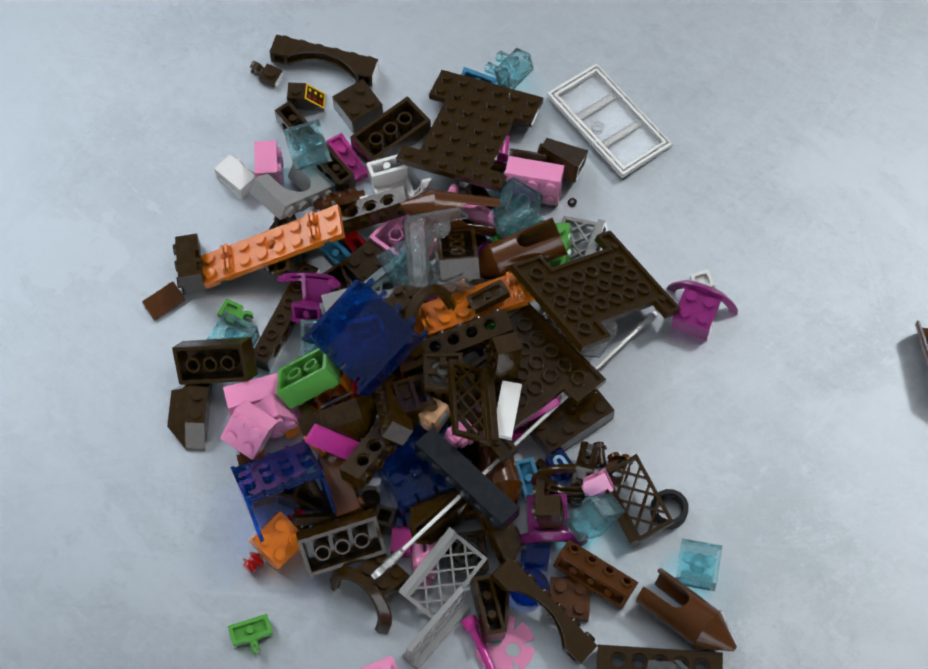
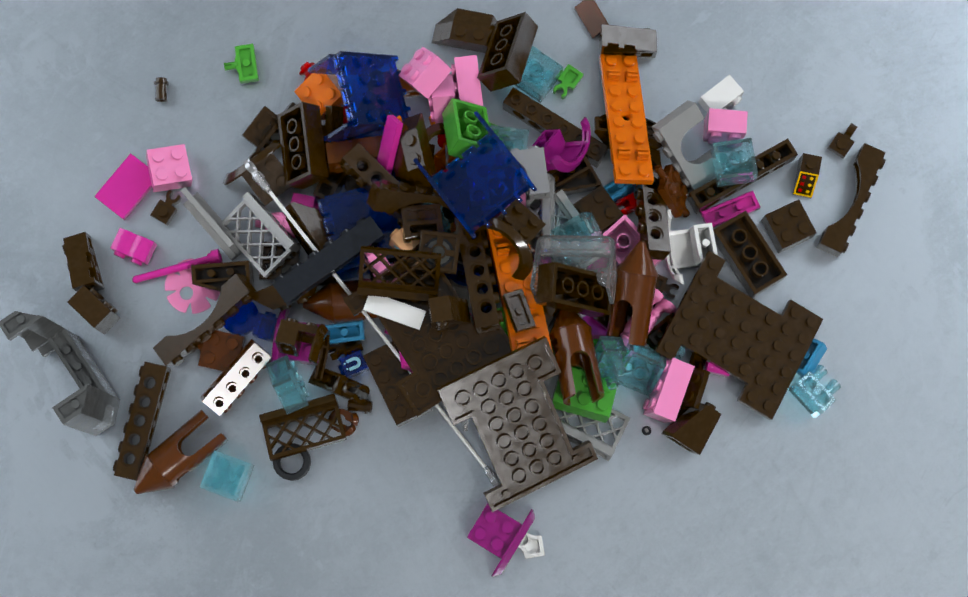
camera: 100 degrees right, 15 degrees up
clear door [547,64,673,178] -> none
bright pink brick [581,468,614,497] -> none
none -> dark brown bracket [241,102,296,160]

